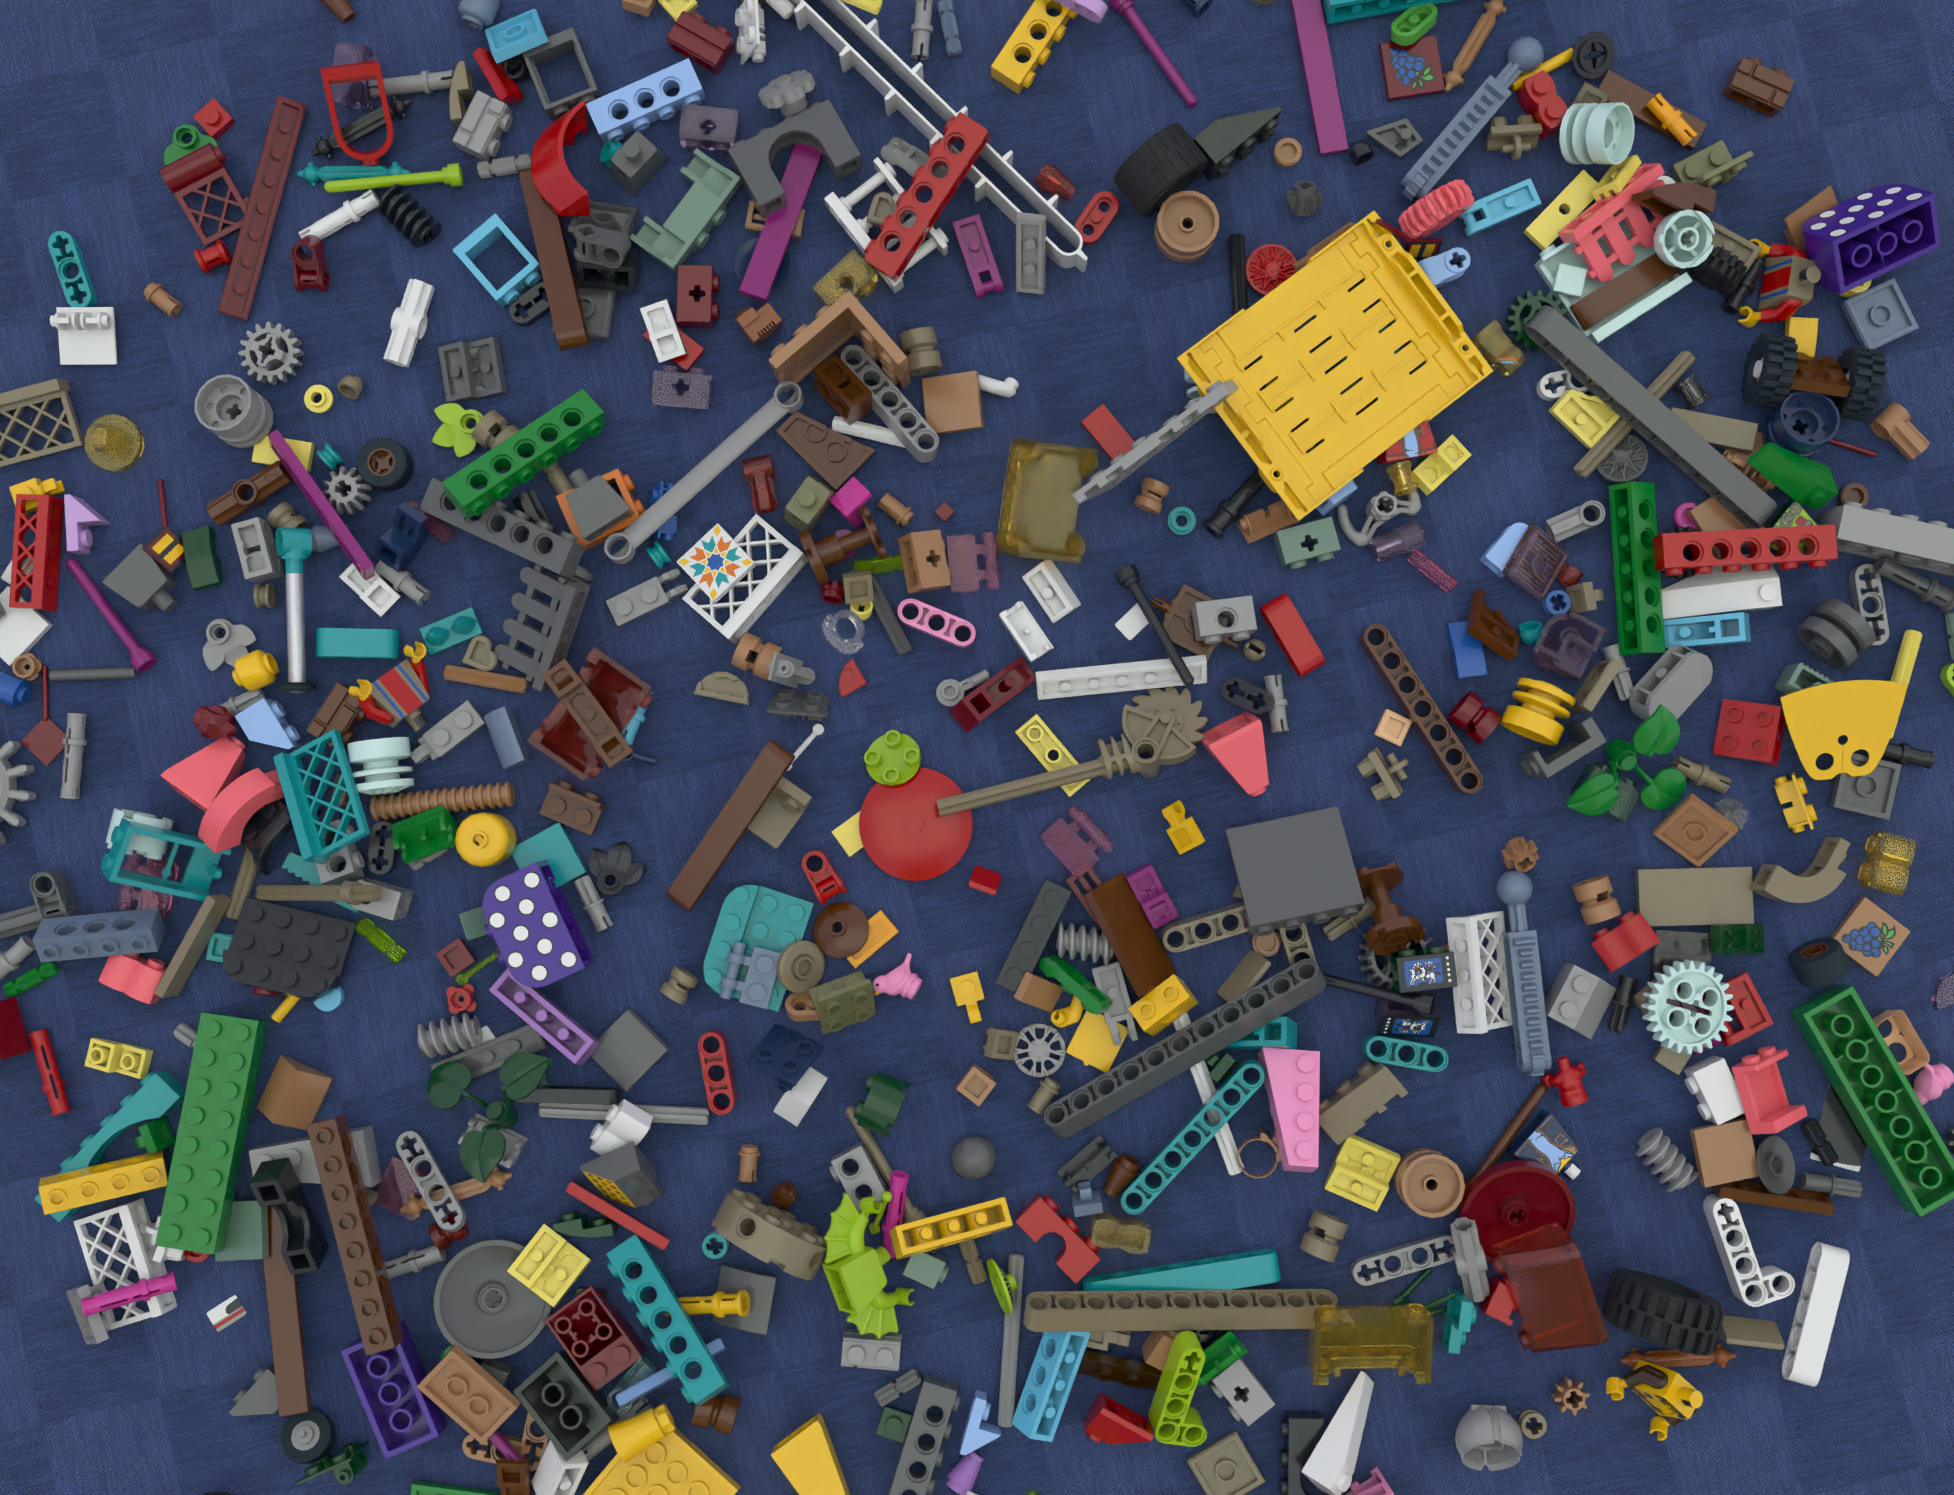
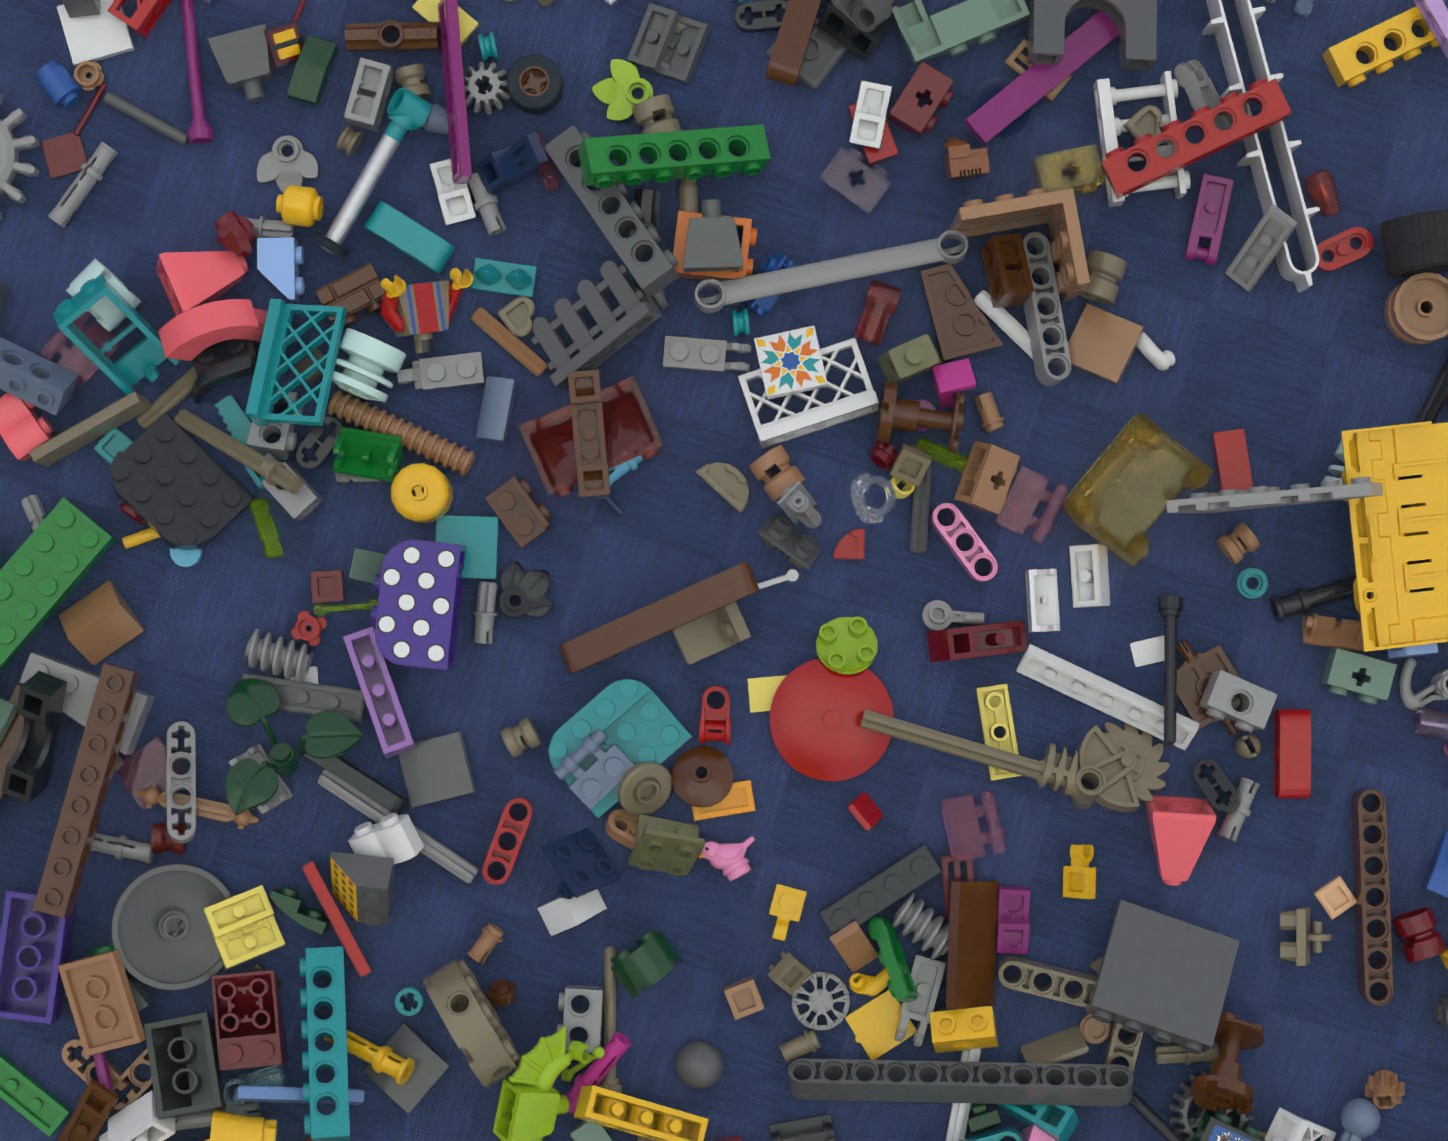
camera: 30 degrees right, 0 degrees up
dark red piece [935,502,955,523] -> none

